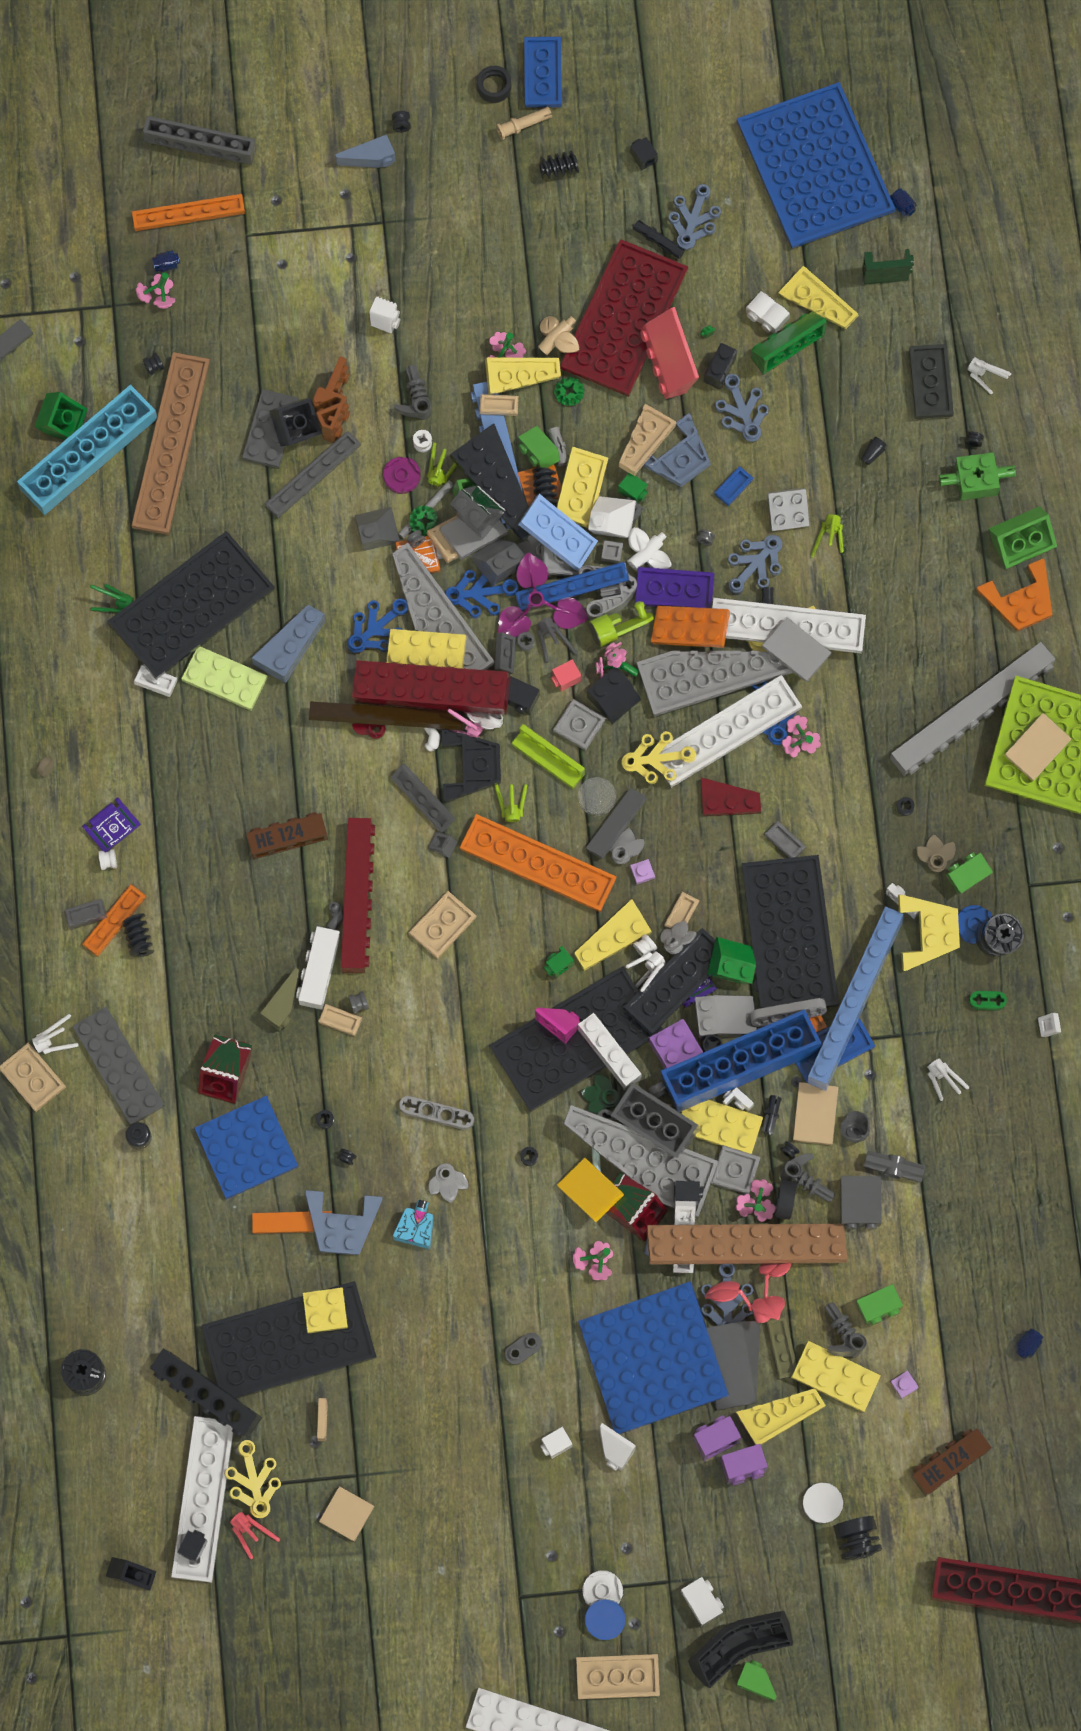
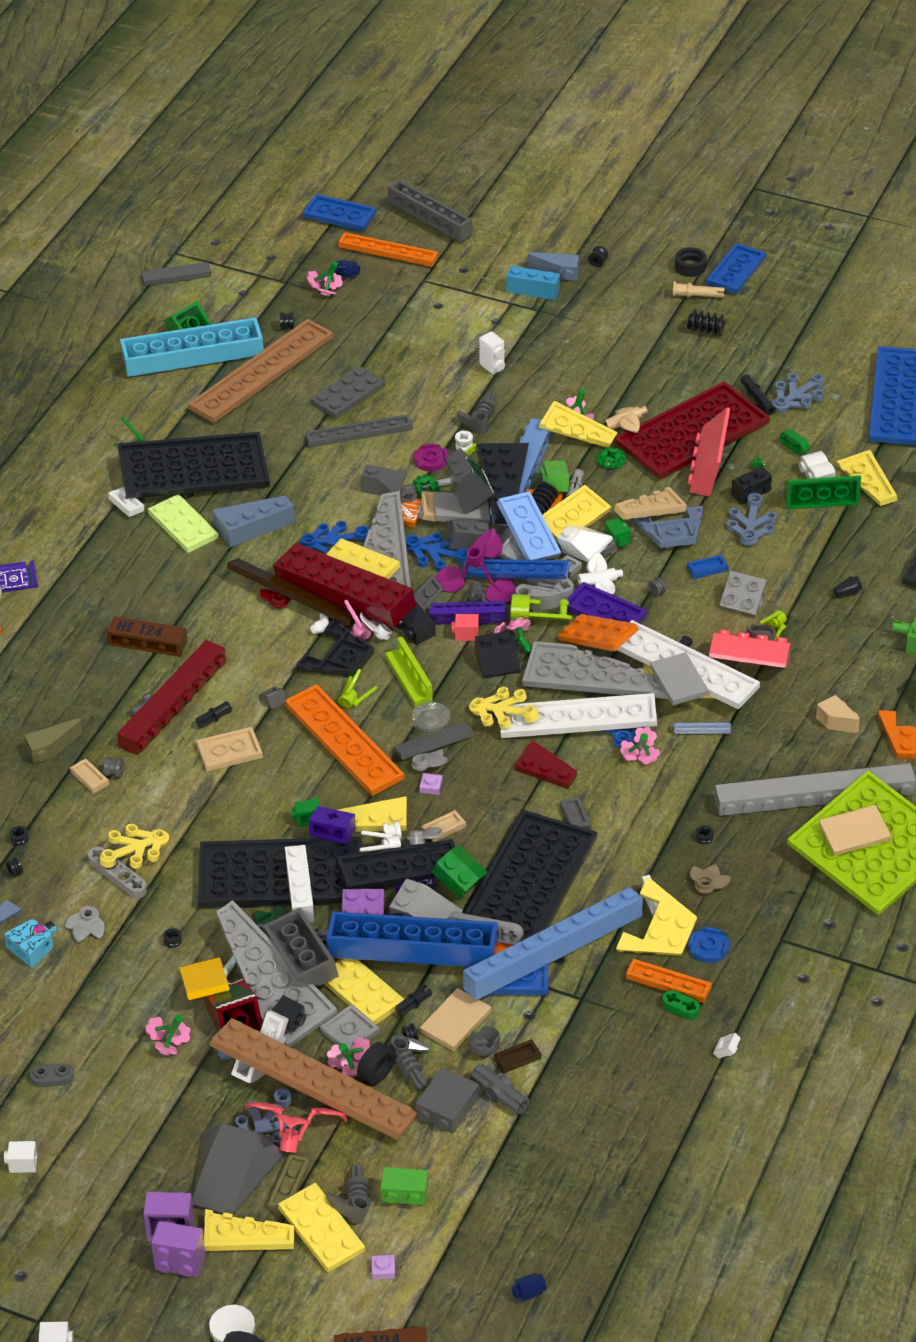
camera: 30 degrees right, 30 degrees down
black brick [269,398,322,447] -> none
white brick [296,926,340,1010] -> none
dark orange piece [313,356,350,443] -> none
dark grey plate [391,764,456,833] -> none
tan tile [480,394,519,416] -> none
dark grey bush [517,632,534,651] -> none
dark pink slope [535,1008,580,1044] -> none
light grey tile [553,699,606,751] -> none
blue plate [578,1281,729,1435] -> none
white slope [599,1423,636,1471] -> none
black brick [630,137,658,170] -> none
white bracket [723,1087,754,1112] -> none
sand blue plant [728,535,782,595] -> none
white plant [927,1059,969,1101] -> none
bright green brick [945,852,993,894] -> none
black wheel [975,913,1024,957] -> none
none -> light yellow plant [99,824,169,869]
none -> black axle [195,701,232,728]
none -> blue plate [303,194,376,232]
none -> dark purple brick [309,806,356,844]
none -> dark purple fence [430,601,506,625]
none -> dark brown tile [494,1039,542,1074]
none -> dark azure brick [506,266,560,300]
none -> orange plate [626,959,712,1003]
none -> sand blue axle [673,722,731,734]
none -> coral slope [709,629,791,668]
none -> dark grey hair [746,624,776,640]
none -> green beam [779,429,810,456]
none -> tan slope [816,695,860,733]

